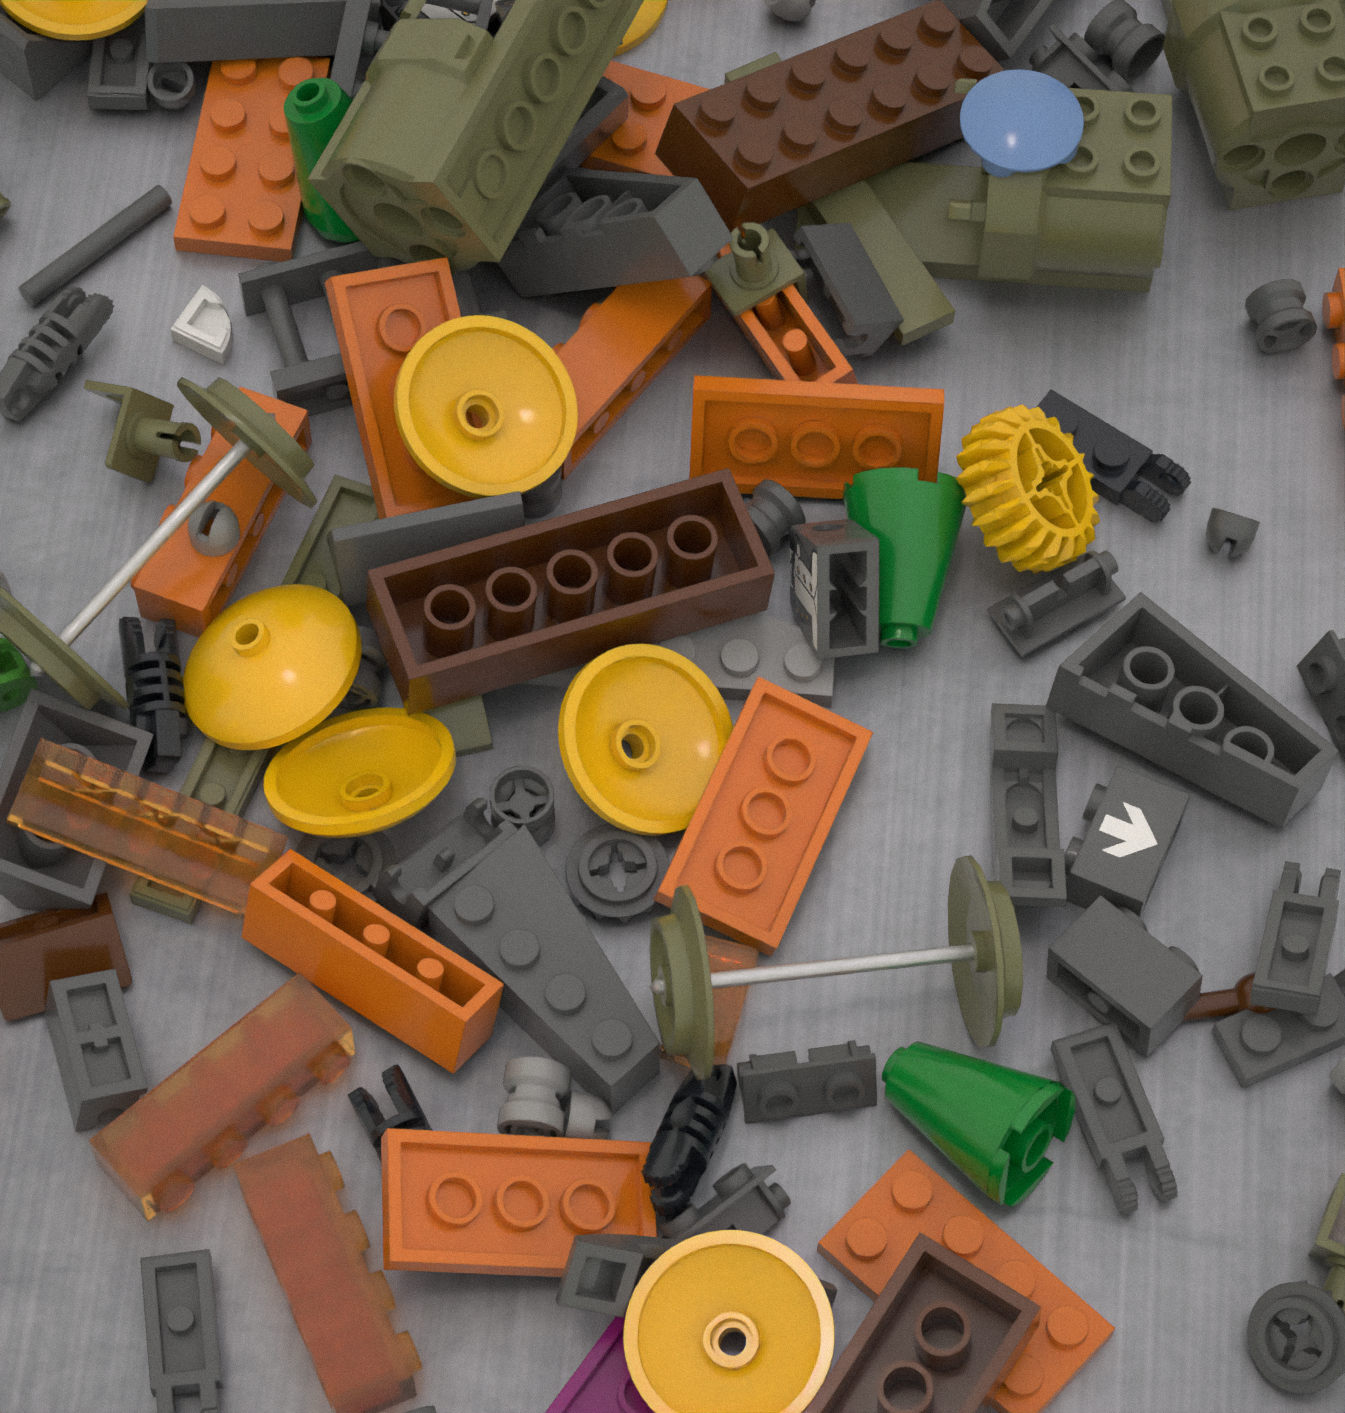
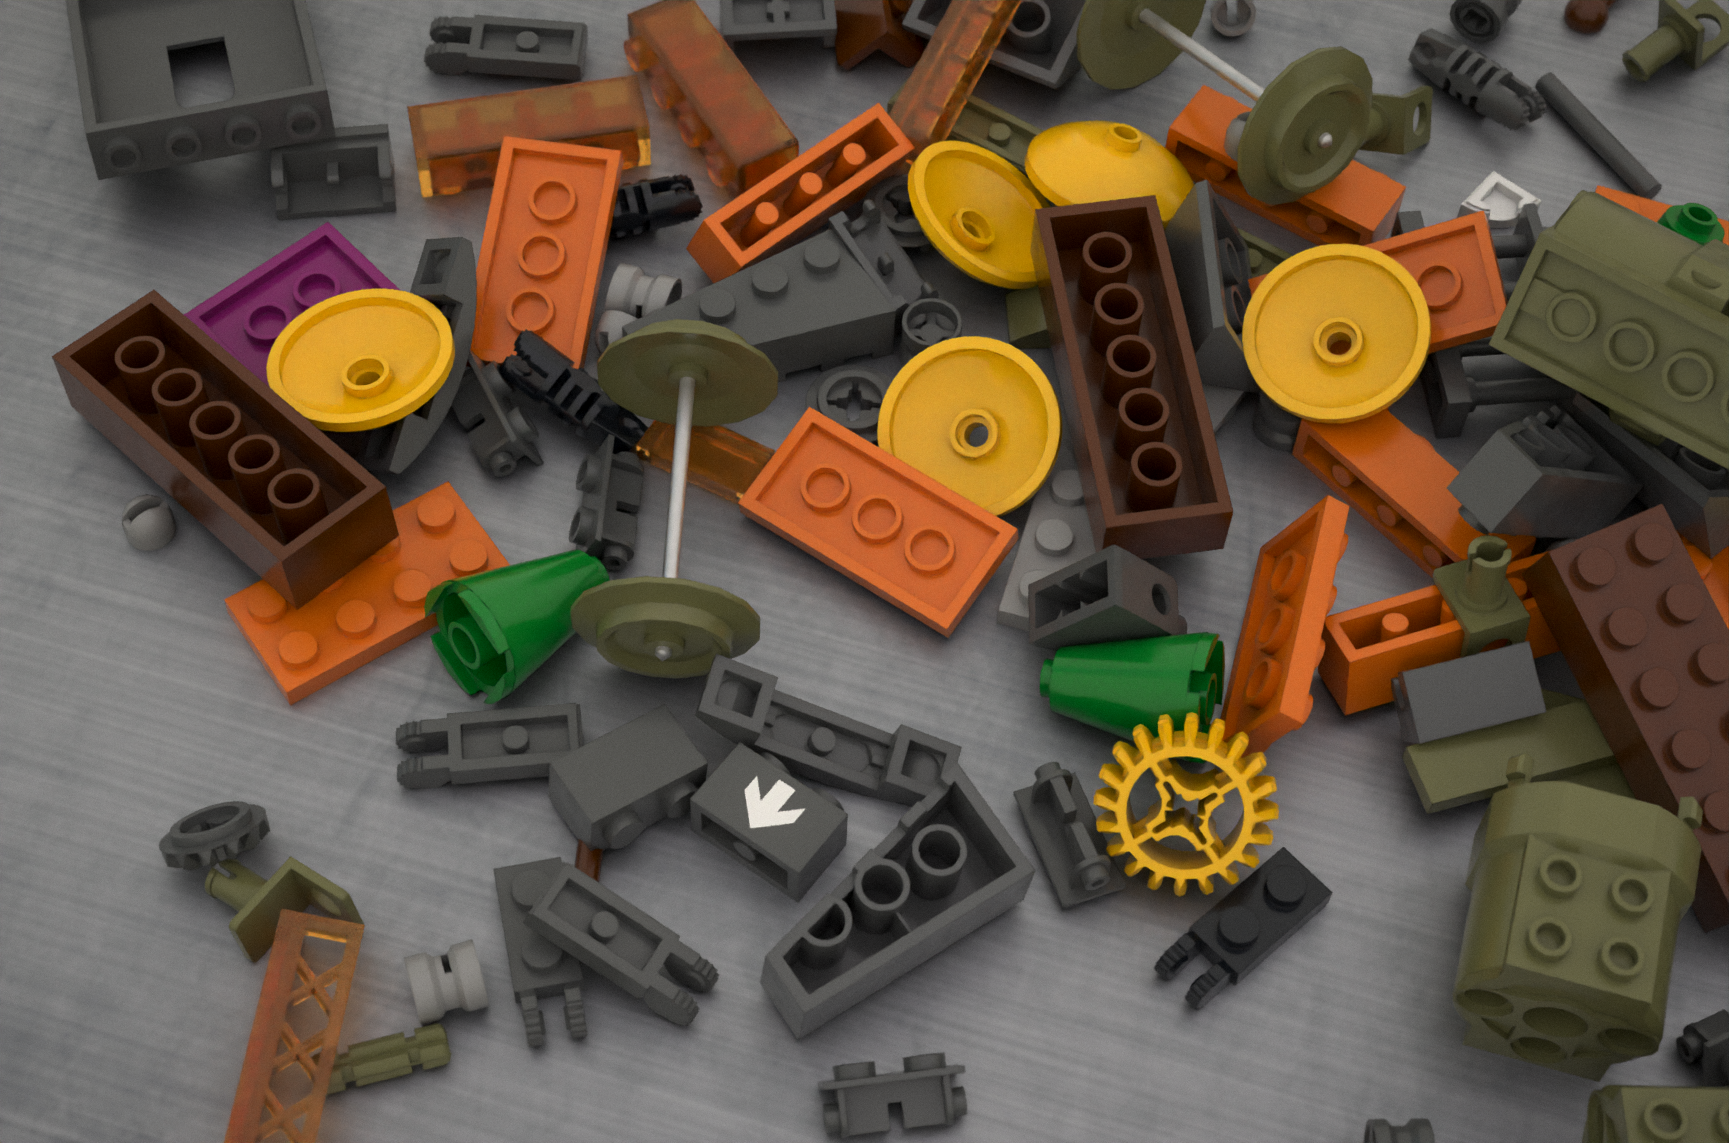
camera: 100 degrees right, 5 degrees down
black hinge [118,616,189,773] -> none
dark grey wheel [745,479,806,558] -> none
medium blue dish [960,69,1084,177] -> none
dark grey hinge [1206,508,1260,558] -> none

